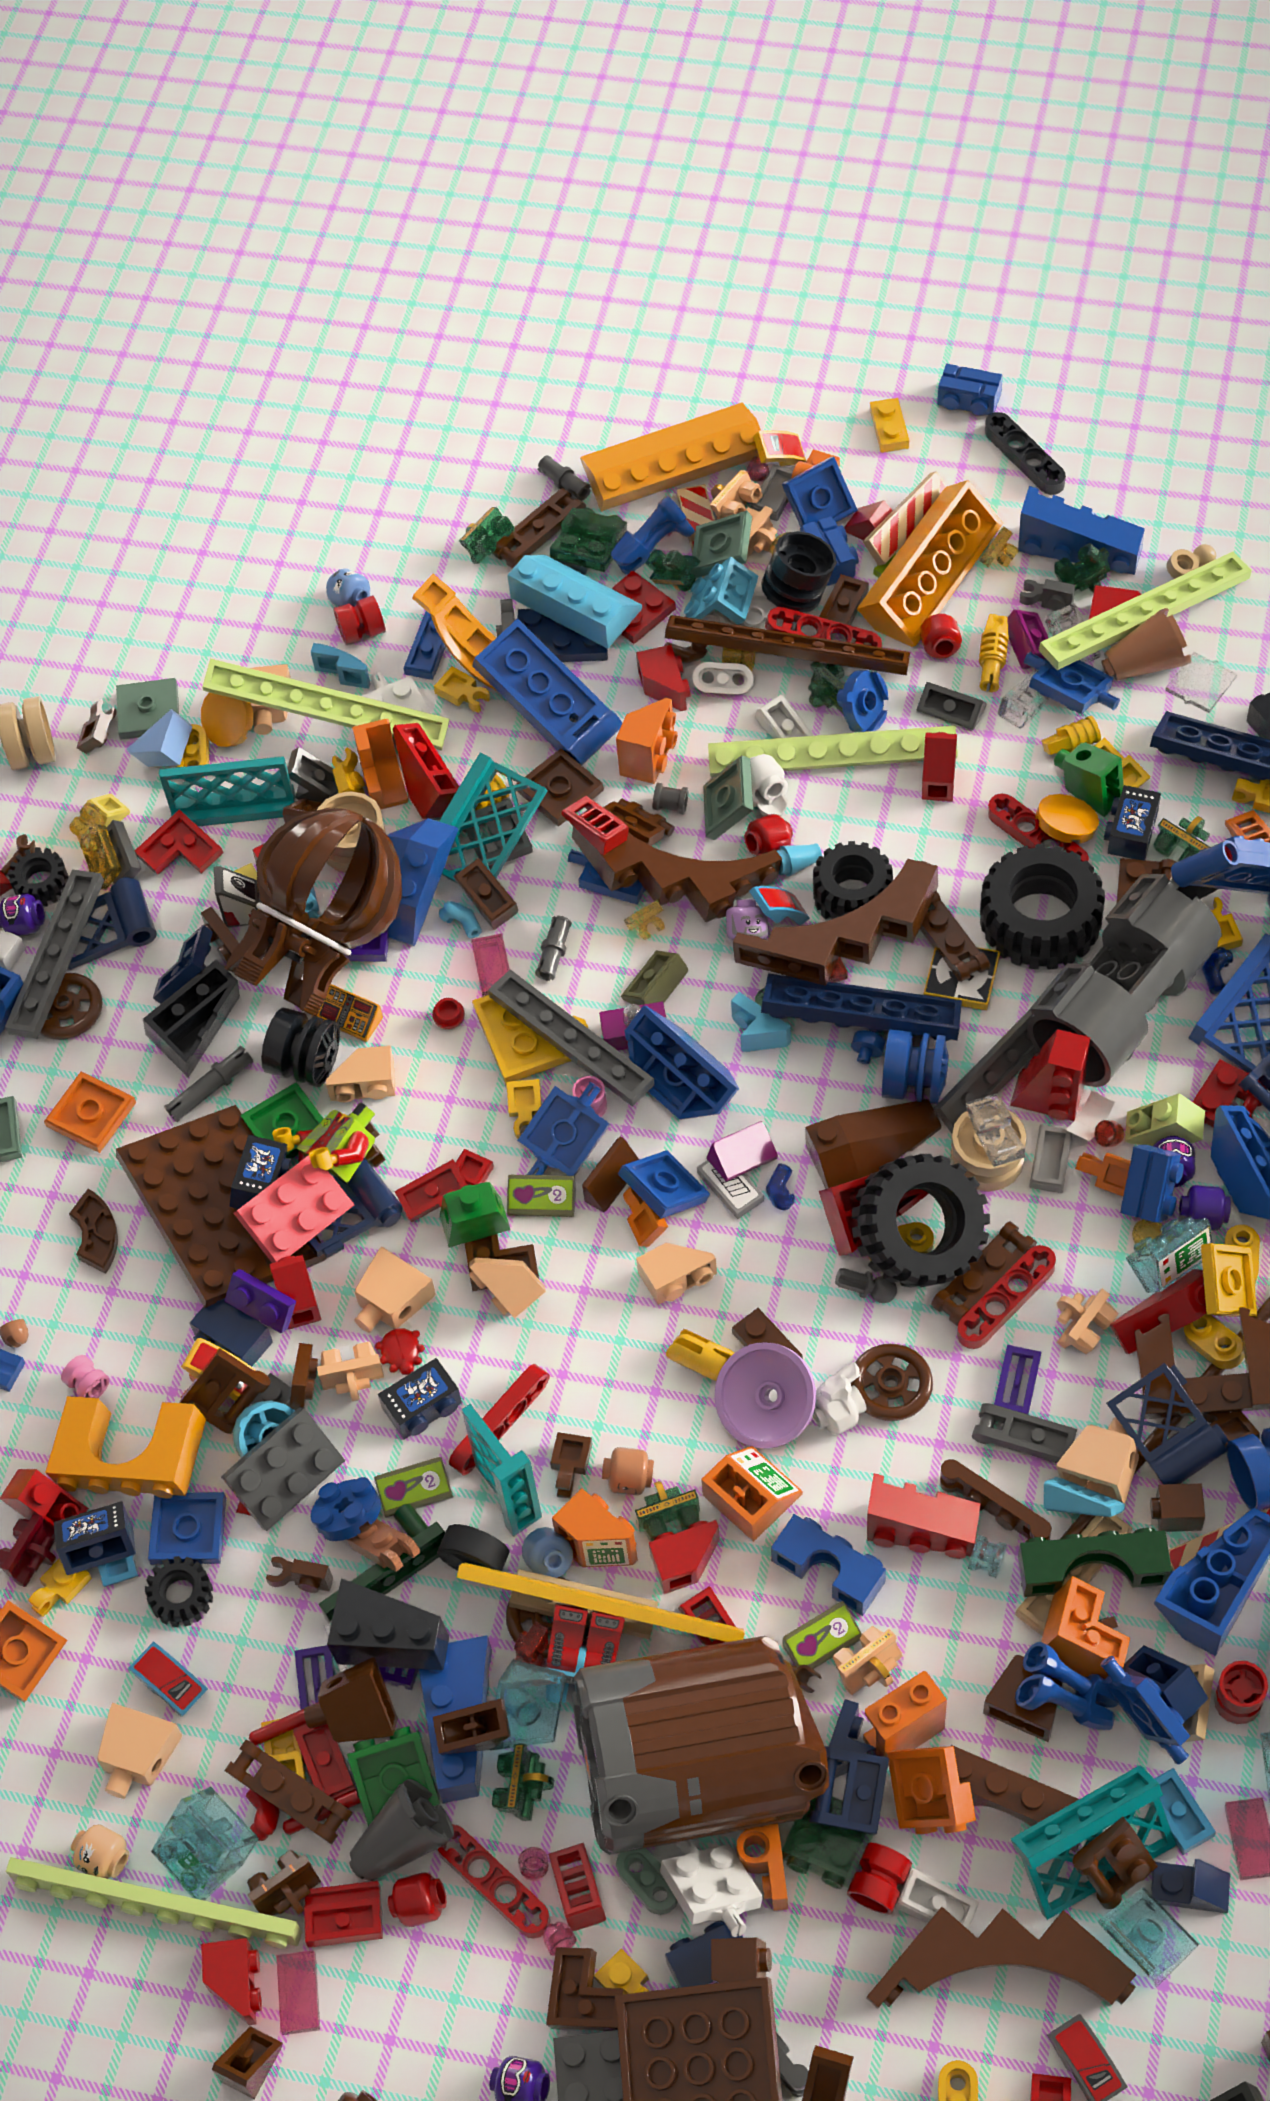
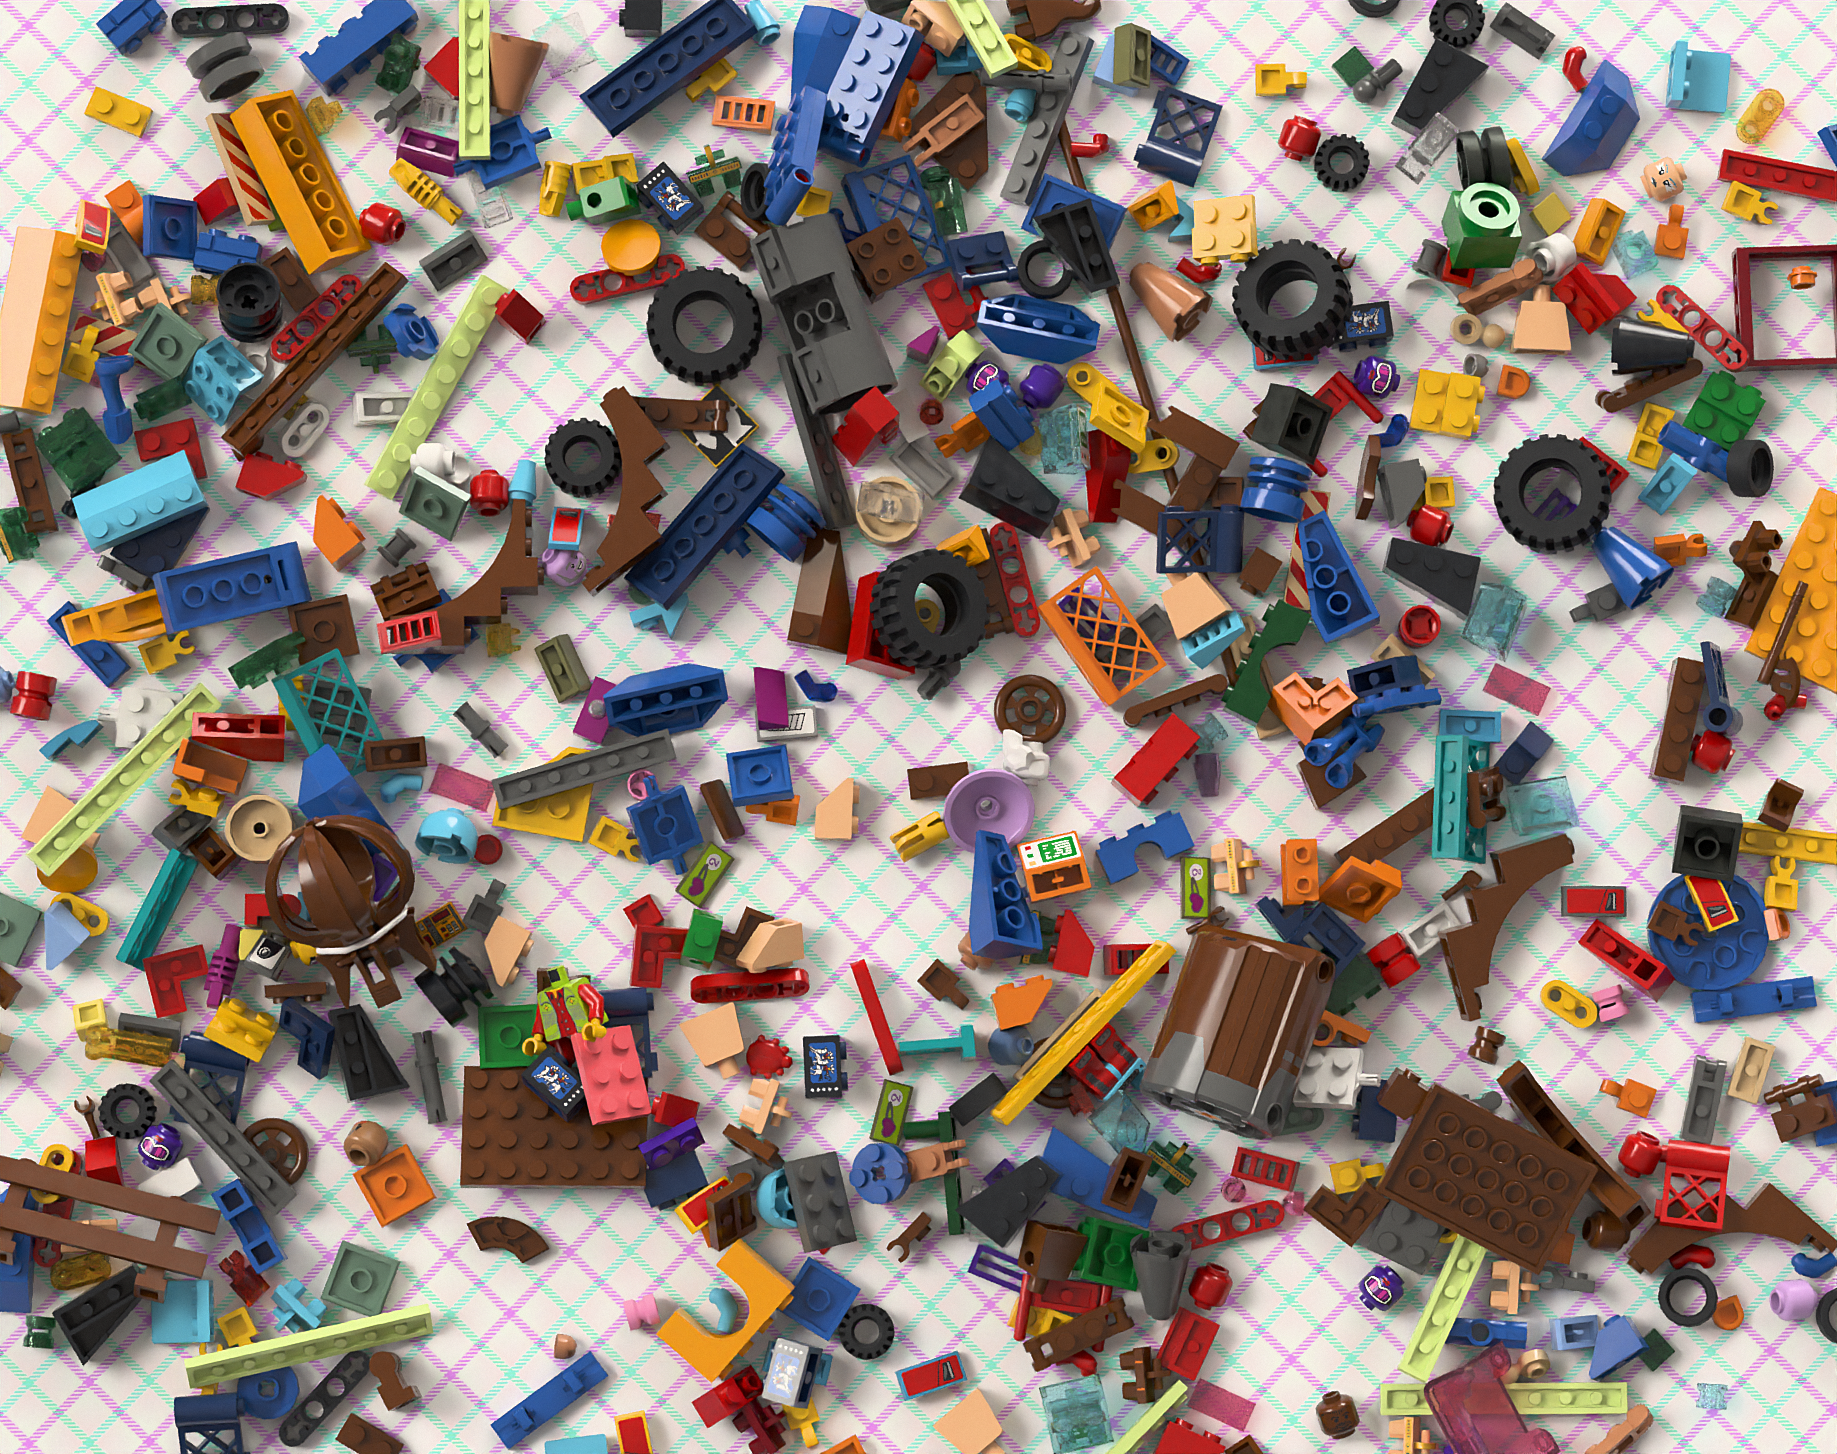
camera: 70 degrees left, 25 degrees up
none -> yellow plate [61,325,101,383]
none -> dark grey wheel [186,32,264,103]
none -> yellow plate [203,997,279,1063]
none -> magenta hinge [204,924,243,1010]
none -> clear green plate [228,630,306,690]
none -> medium nougat head [343,1120,388,1166]
none -> medium azure cylinder [415,808,478,864]
none -> dark grey plate [462,879,506,934]
none -> red beam [690,968,810,1004]
none -> medium azure arm [709,1288,738,1333]
none -> reddish brown bracket [846,217,927,304]
none -> magenta slope [906,325,940,365]
none -> light orange slope [936,524,990,567]
none -> black wedge [959,435,1060,539]
none -> blue wedge [969,830,1043,960]
none -> orange fence [1036,566,1167,708]
none -> clear purple cone [1192,753,1222,797]
none -> reddish brown hand [1441,870,1482,901]
none -> reddish brown wheel [1467,1026,1506,1066]

